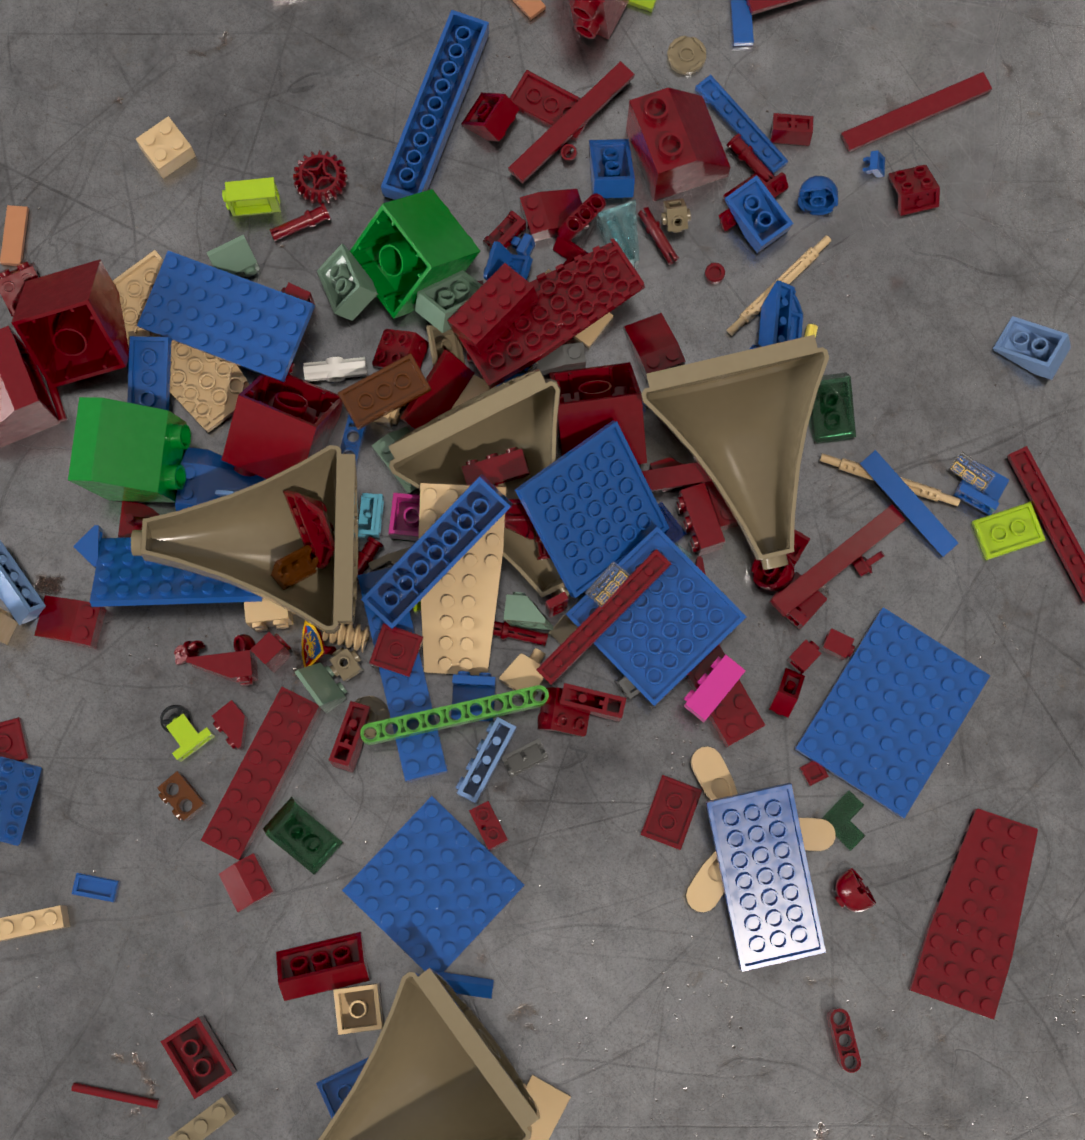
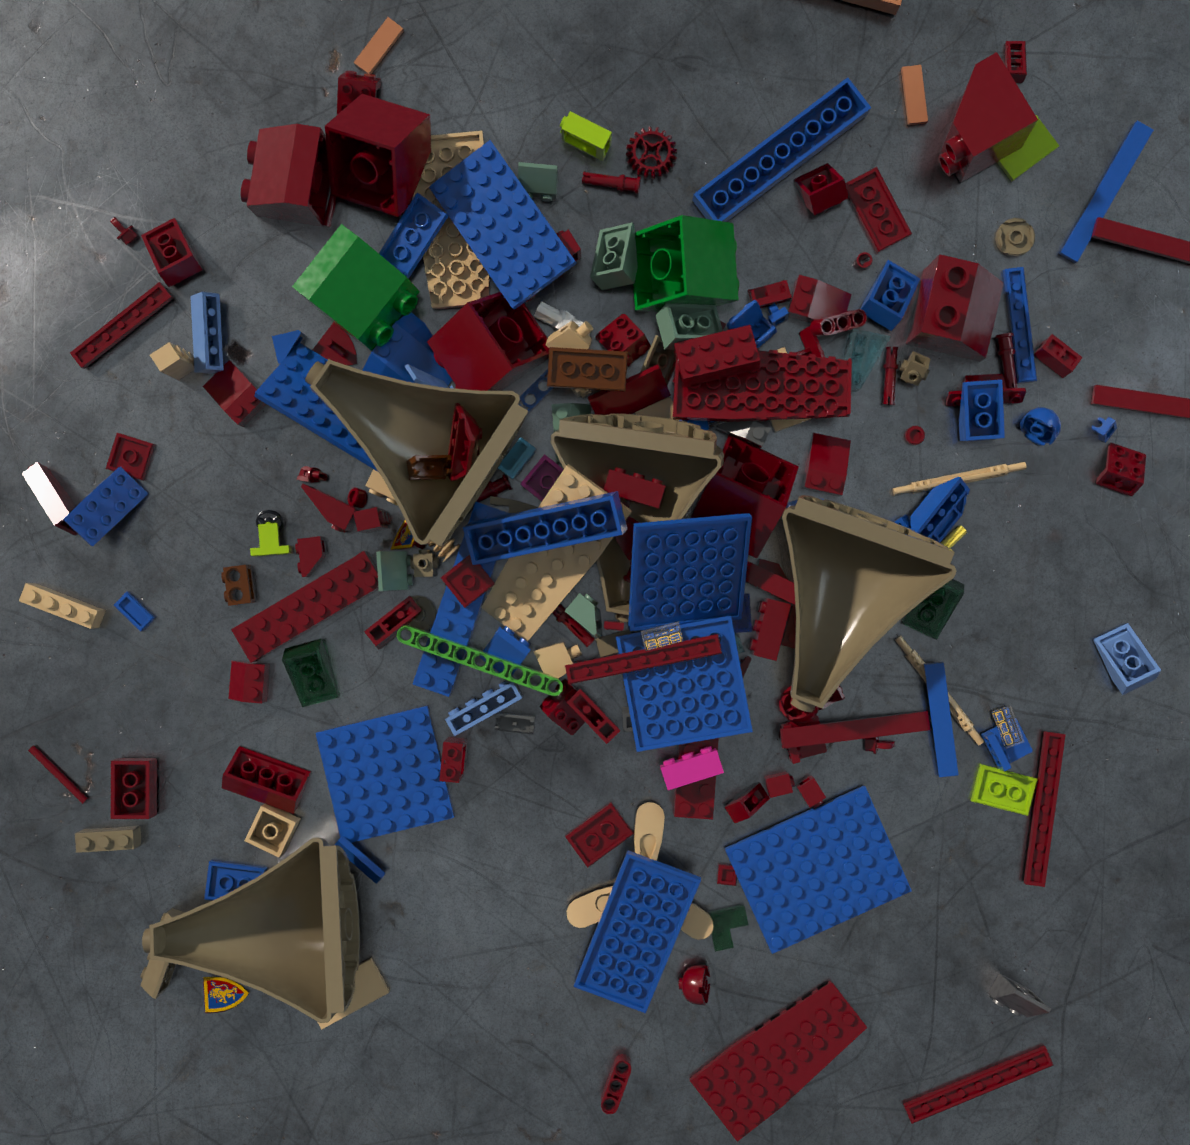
camera: 30 degrees right, 10 degrees up
tan brick [136,116,196,179] -> none
dark red tile [508,61,635,183] -> none
none -> tan torso [546,321,593,349]

